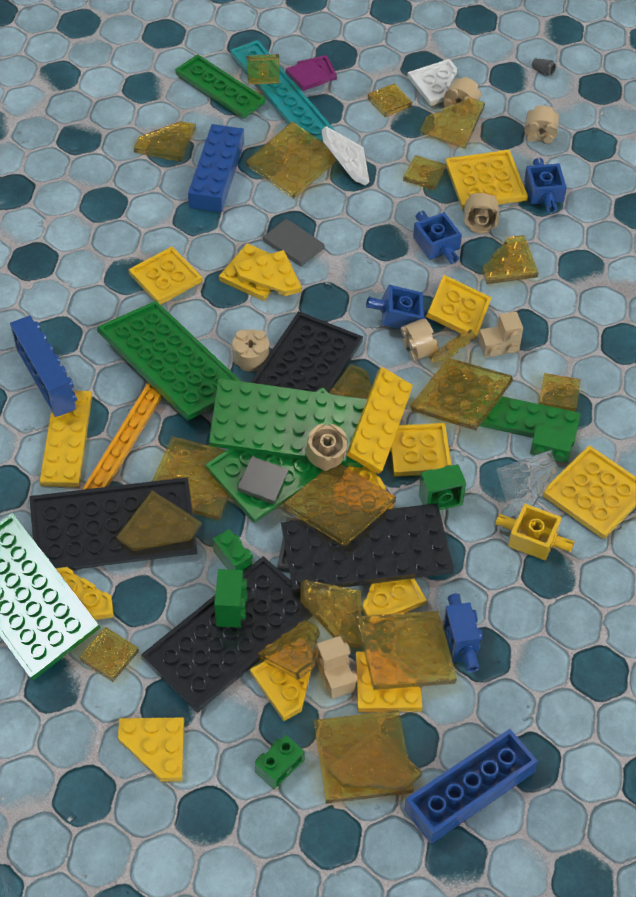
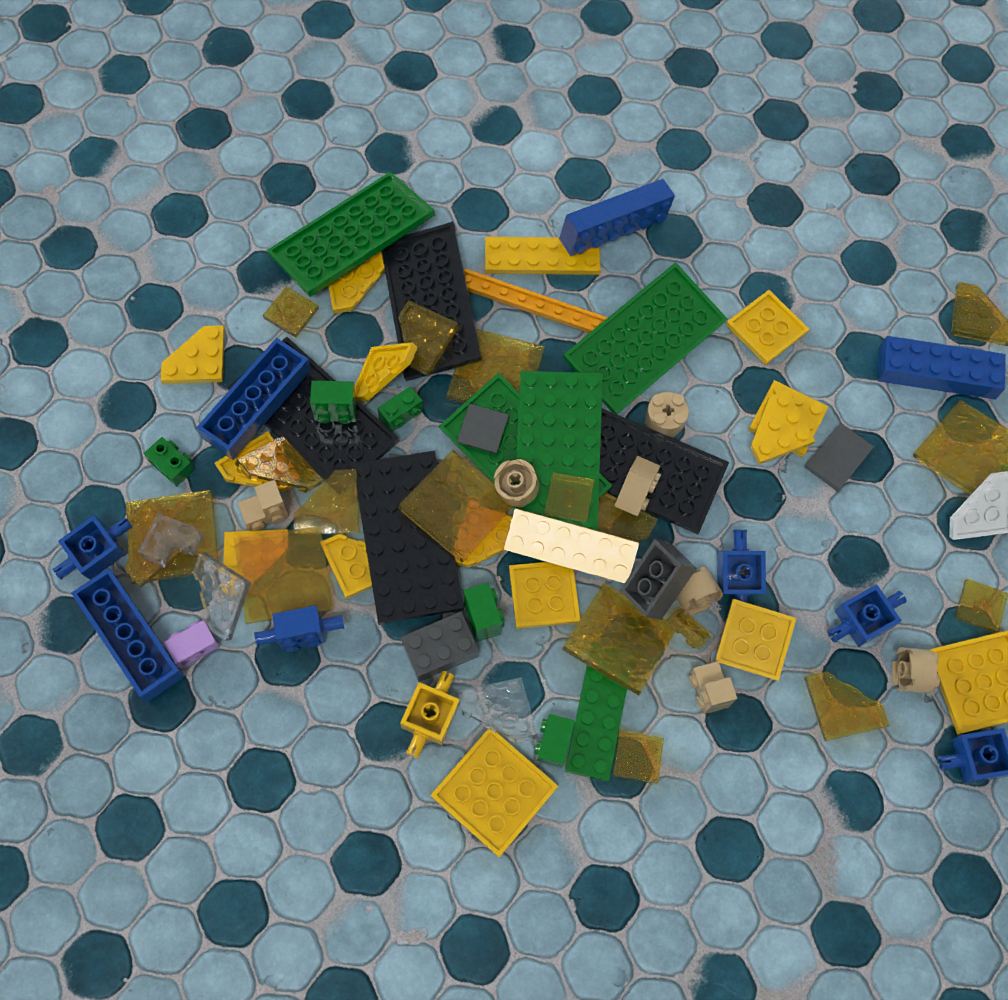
camera: 85 degrees right, 15 degrees up
none -> blue brick [52,515,133,580]
none -> clear brick [138,513,203,568]
none -> lavender brick [164,620,219,669]
none -> clear plate [193,552,251,641]
none -> blue brick [196,337,311,460]
none -> yellow plate [355,342,417,401]
none -> dark grey brick [401,612,479,682]
none -> clear yellow plate [545,473,594,522]
none -> tan brick [615,456,661,516]
none -> dark grey brick [620,539,697,620]

